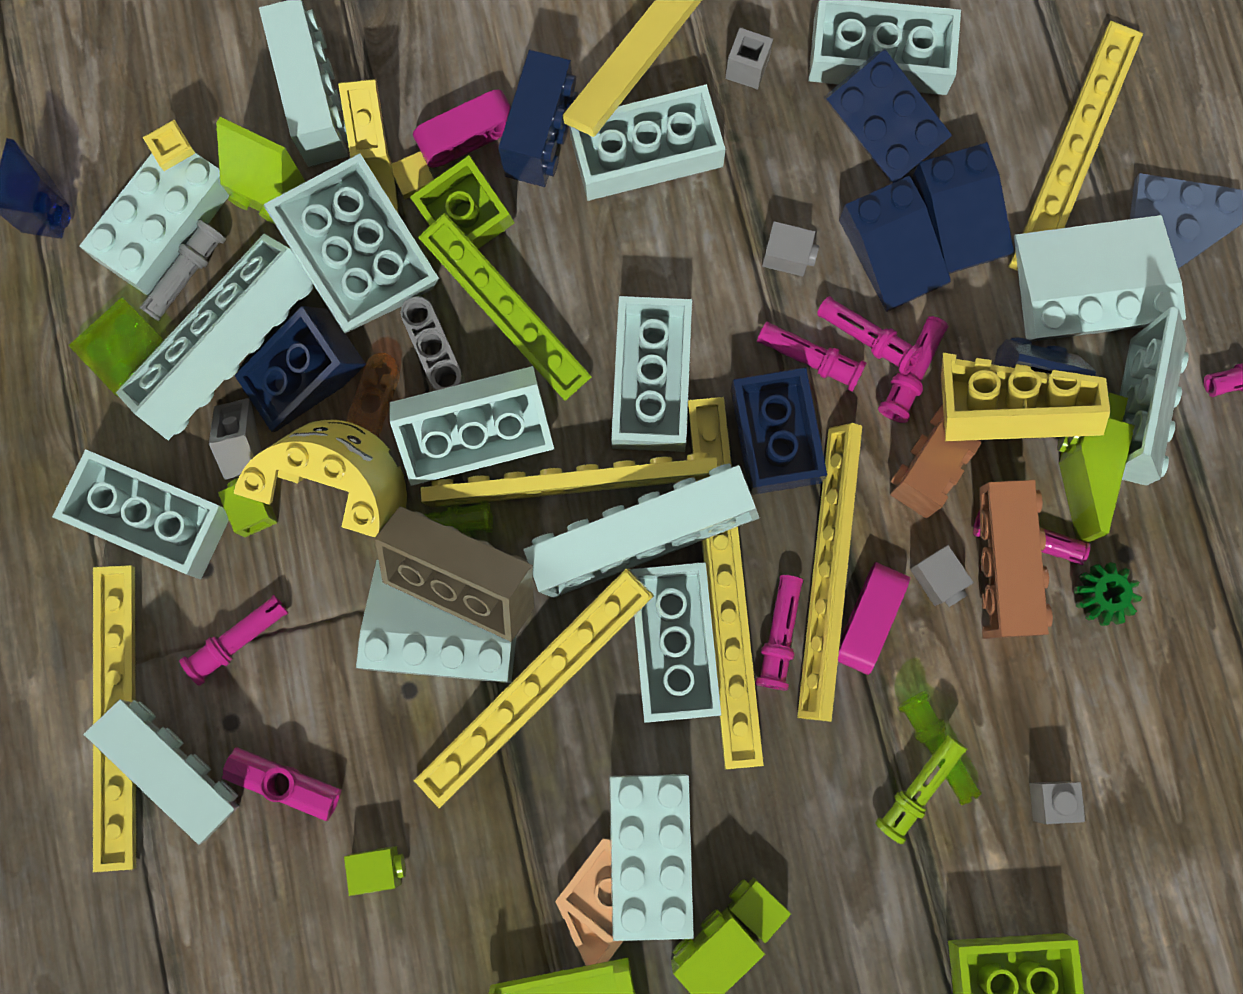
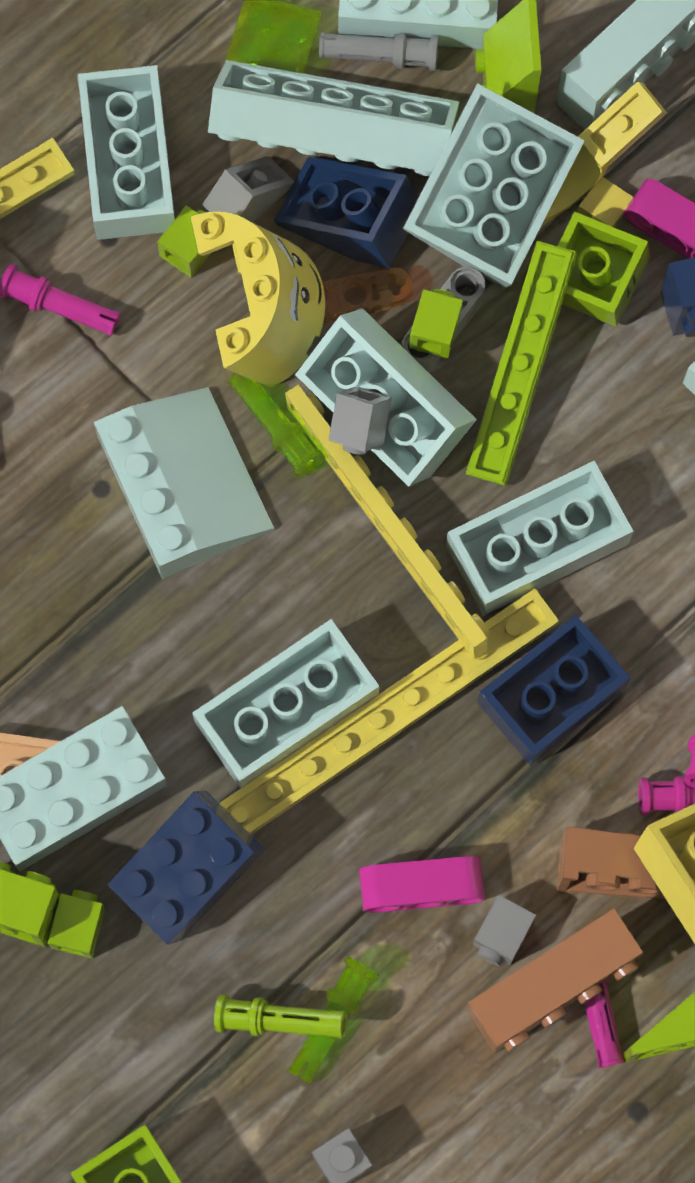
camera: 55 degrees right, 5 degrees down
dark tan brick [374,506,534,642] -> none
light yellow tile [414,568,654,808] -> none
light aqua brick [524,463,759,598] -> none
dark pink pin [755,575,803,691] -> none
dark pink pin [757,321,867,392] -> none
light yellow tile [797,423,862,722] -> none
green gear [1074,562,1143,626] -> none
none -> dark blue brick [107,790,266,945]
none -> light grey brick [329,386,392,454]
none -> lime brick [409,289,463,358]

